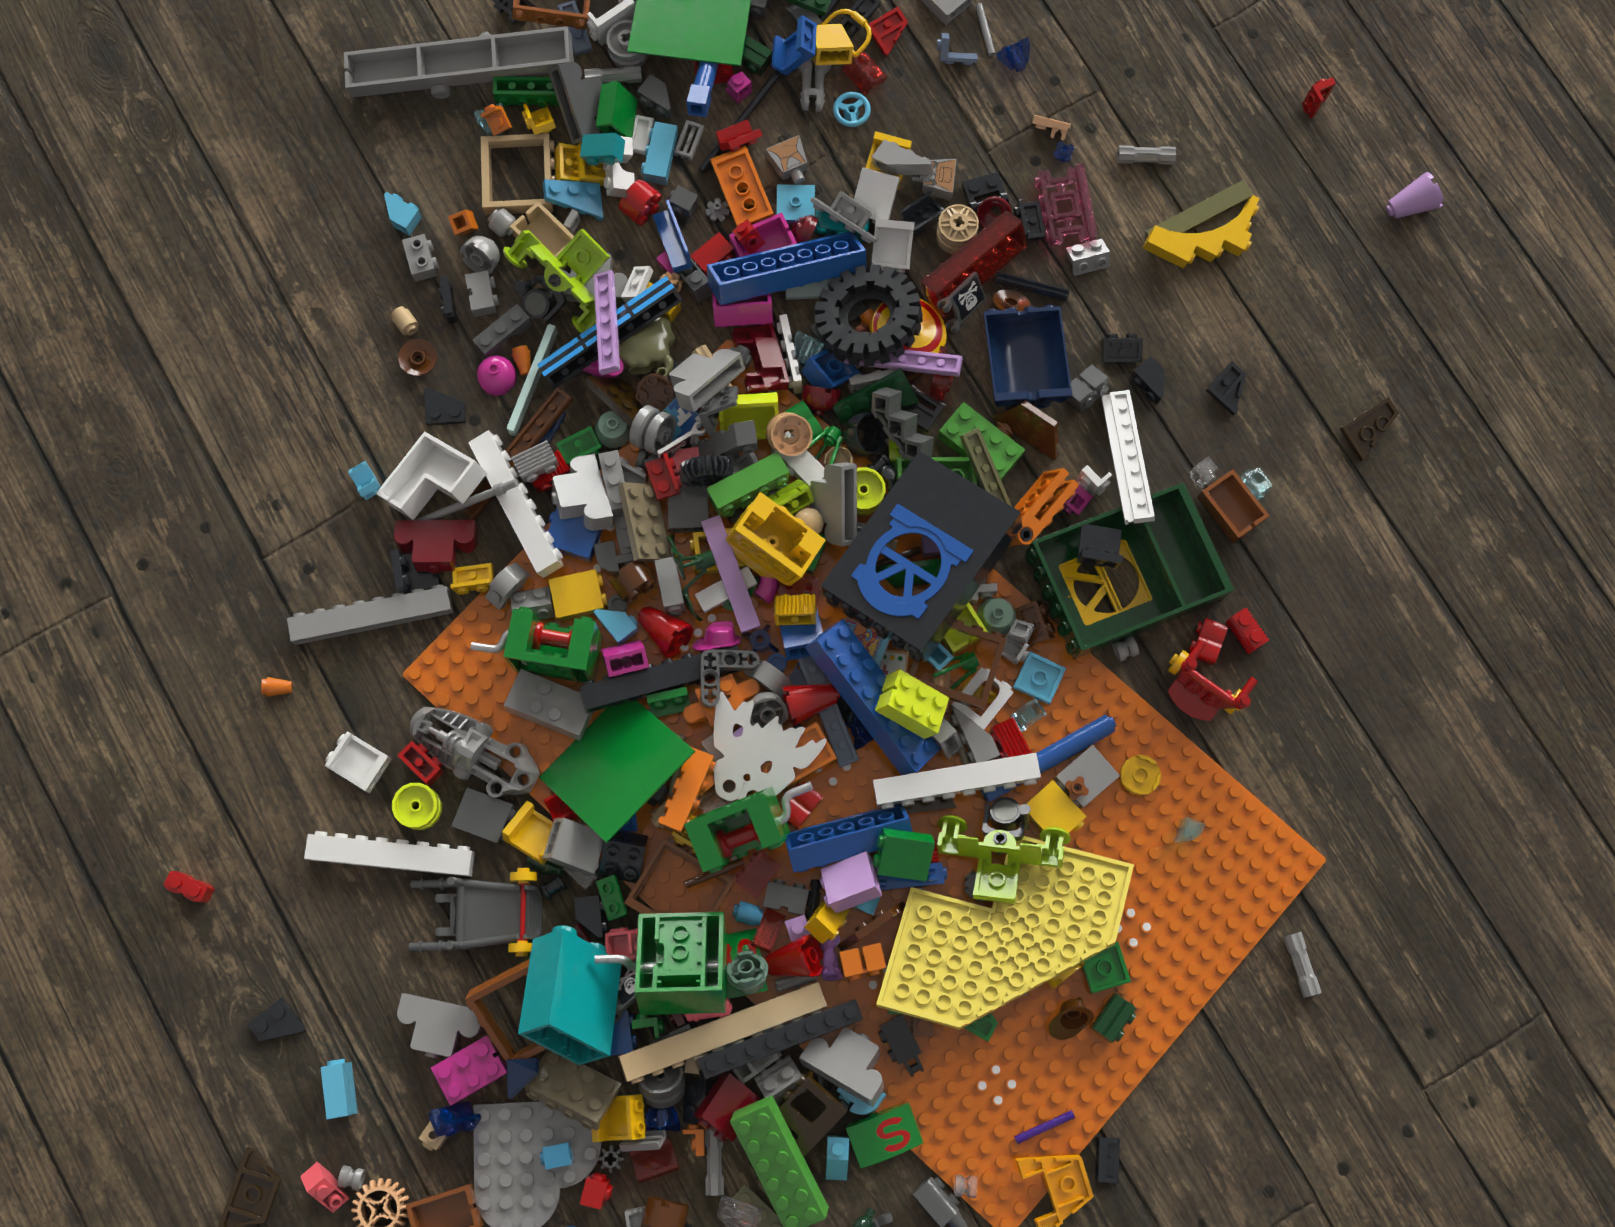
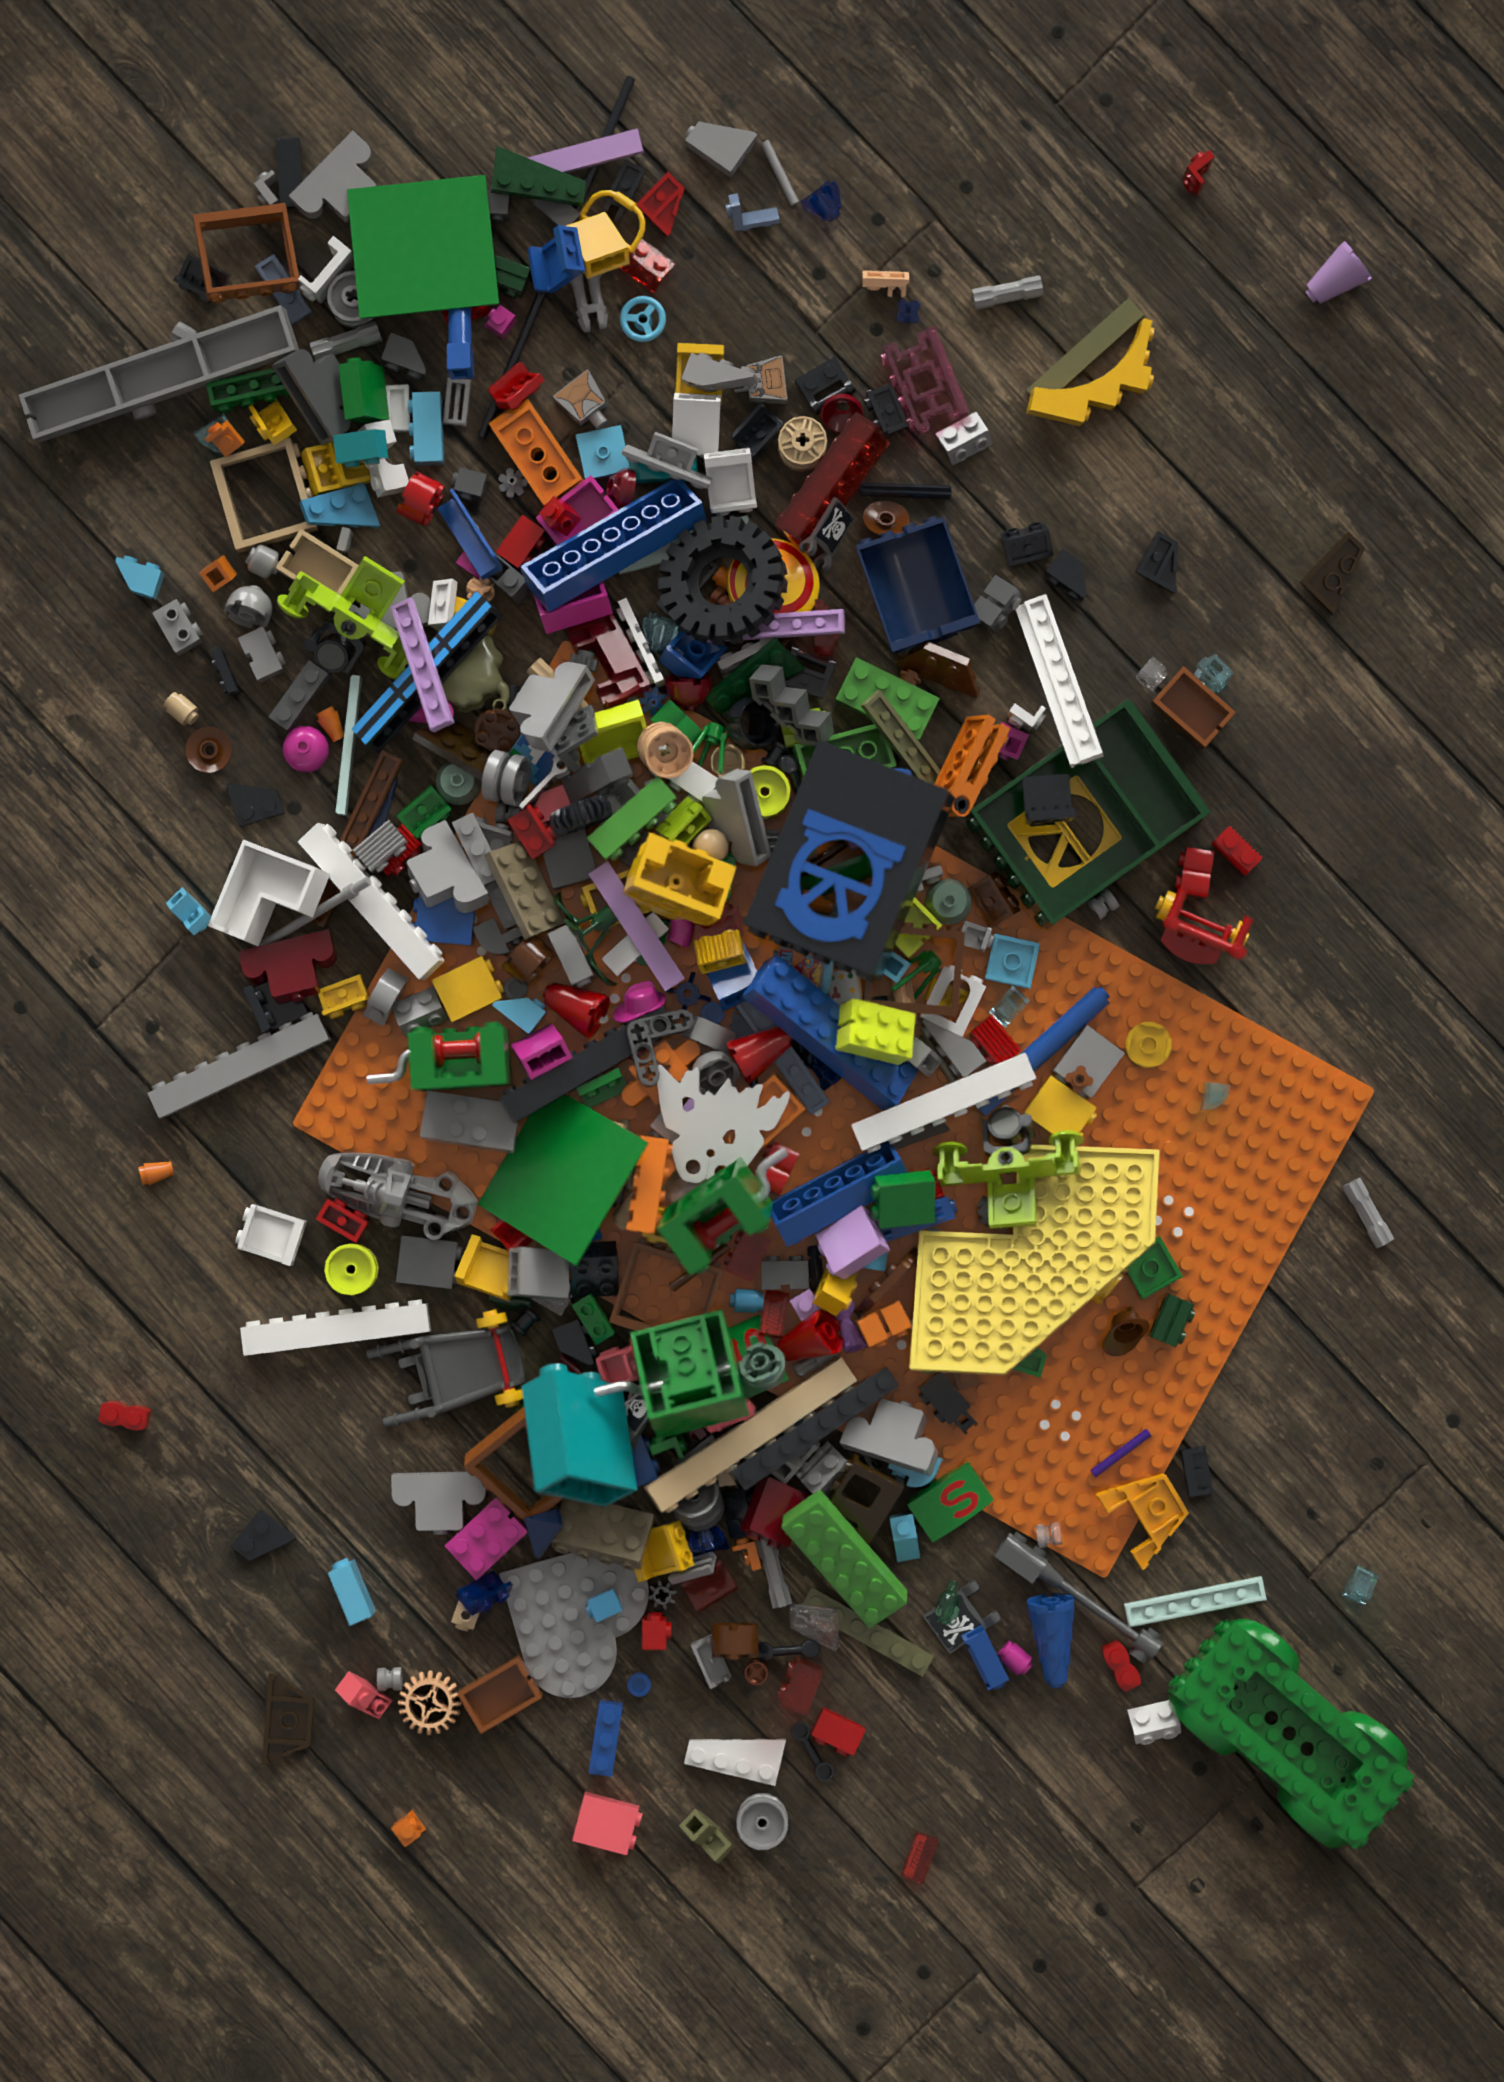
camera: 10 degrees left, 10 degrees up
light grey tile [1007,619,1035,644] -> none
none -> blue plant [637,686,666,716]

